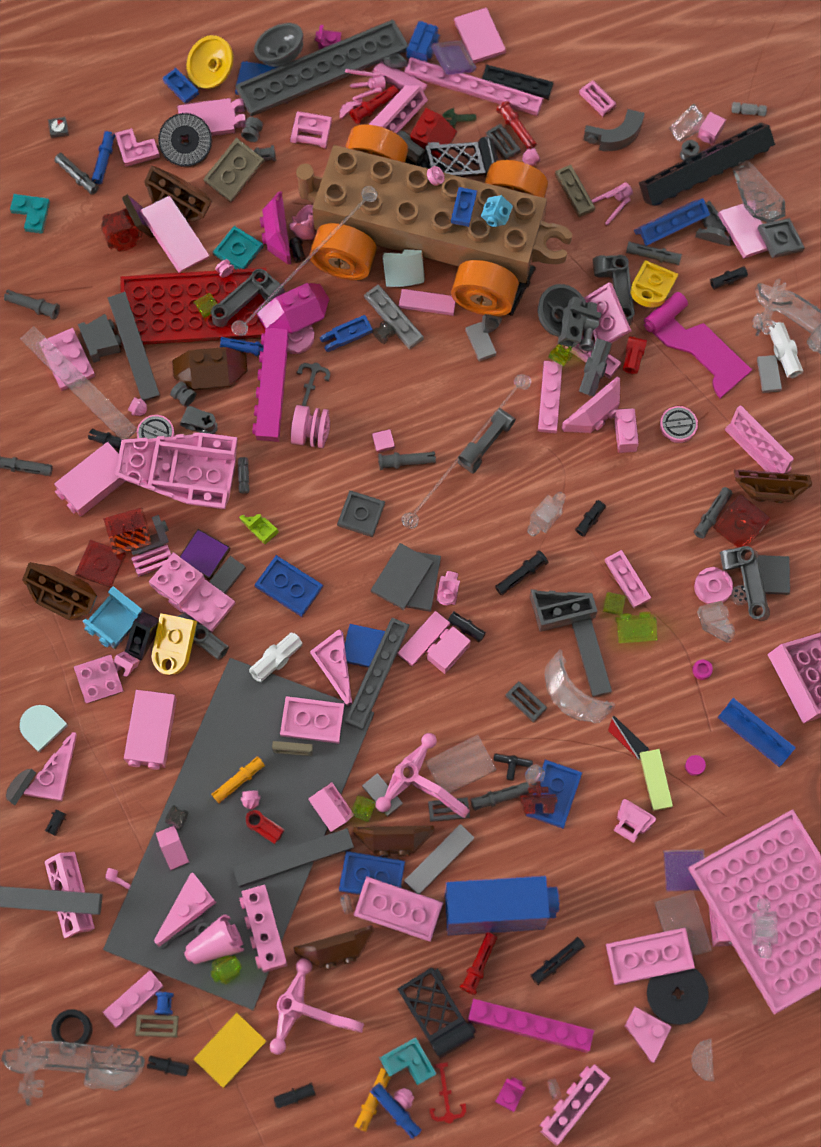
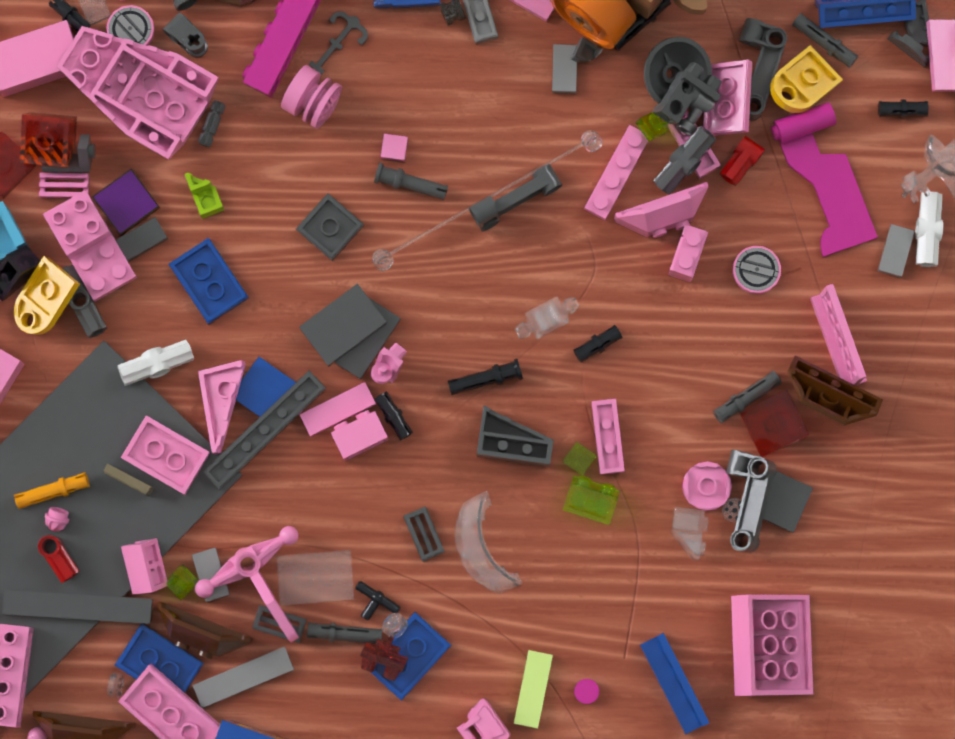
camera: 25 degrees right, 10 degrees up
dark grey tile [572,619,612,697] -> none
sticker [608,716,649,760] -> none
dark pink tile [692,659,713,680] -> none

